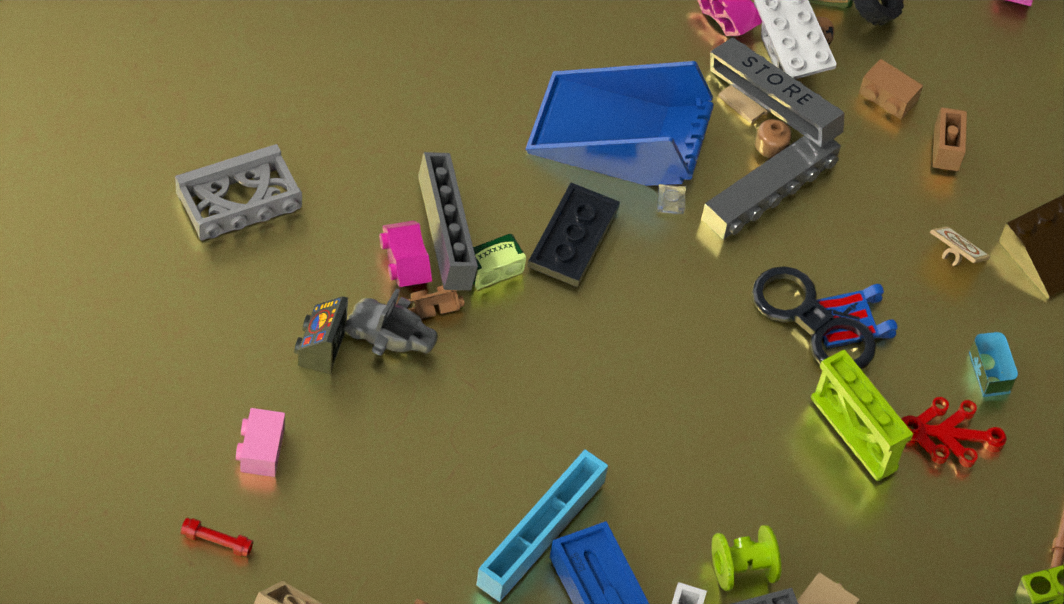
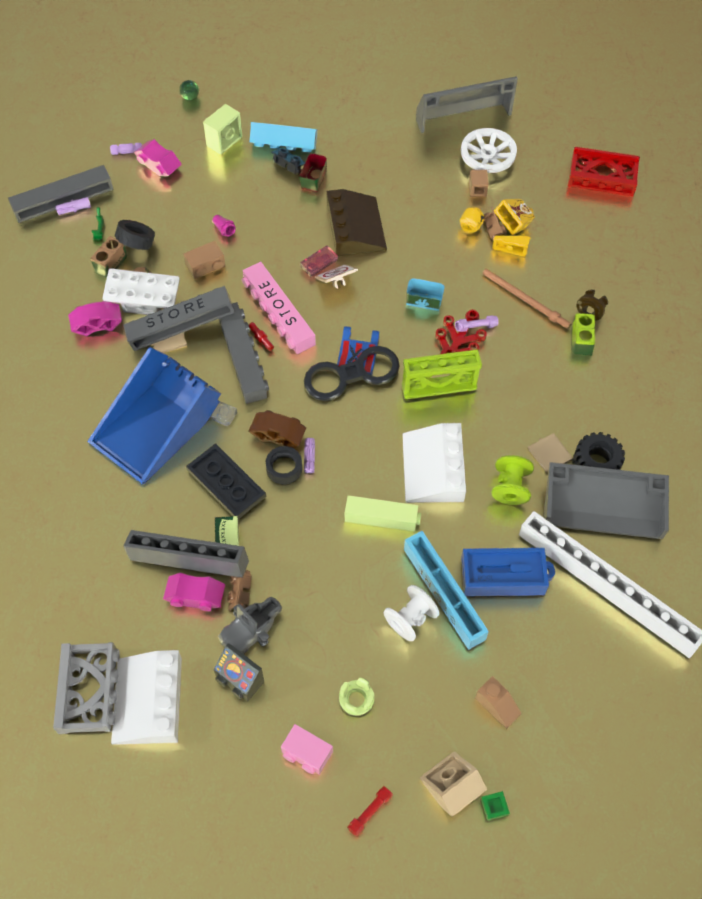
camera: 60 degrees left, 5 degrees up
medium nougat head [755,119,791,158] -> none
medium nougat brick [933,107,967,171] -> none
none -> white slope [111,650,182,745]
none -> dark pink cone [212,215,236,237]
none -> bright pink brick [242,262,316,354]
none -> reddish brown brick [248,410,307,448]
none -> red bar [249,322,274,351]
none -> black tyre [265,446,302,485]
none -> clear pink plate [300,246,338,277]
none -> lavender axle [304,438,315,474]
none -> yellowish green piece [339,677,374,716]
none -> yellowish green brick [345,496,421,532]
none -> white hose [383,585,439,641]
none -> white slope [403,423,466,503]
none -> lavender bar [455,315,498,332]

